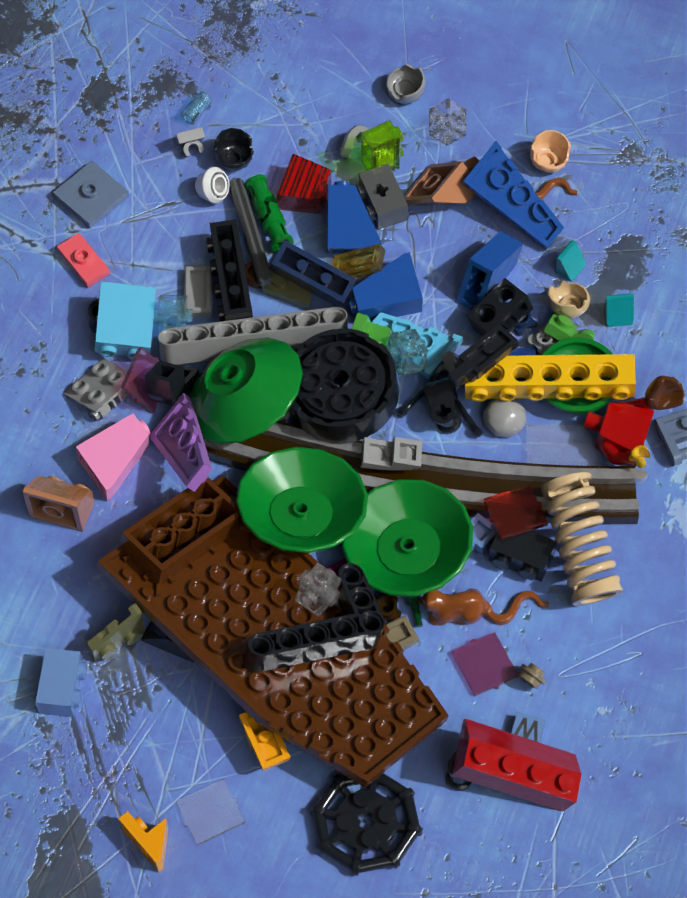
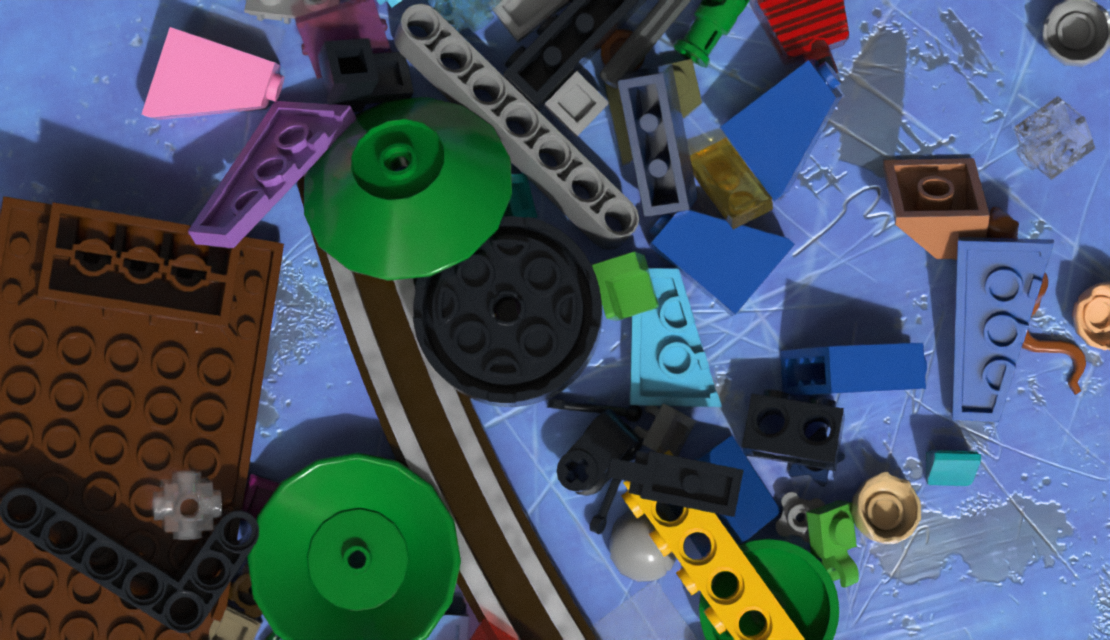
camera: 55 degrees right, 25 degrees up
nougat slope [23,475,95,532] -> none
green dish [236,447,368,553] -> none
hair [339,125,382,159] -> none
dark grey brick [356,164,408,230] -> none
light grey slope [360,437,422,470] -> none
clear neon green brick [361,120,404,171] -> none
clear light blue brick [386,329,428,376] -> none
teal slope [604,293,634,327] -> none
none -> light grey tile [544,71,609,137]

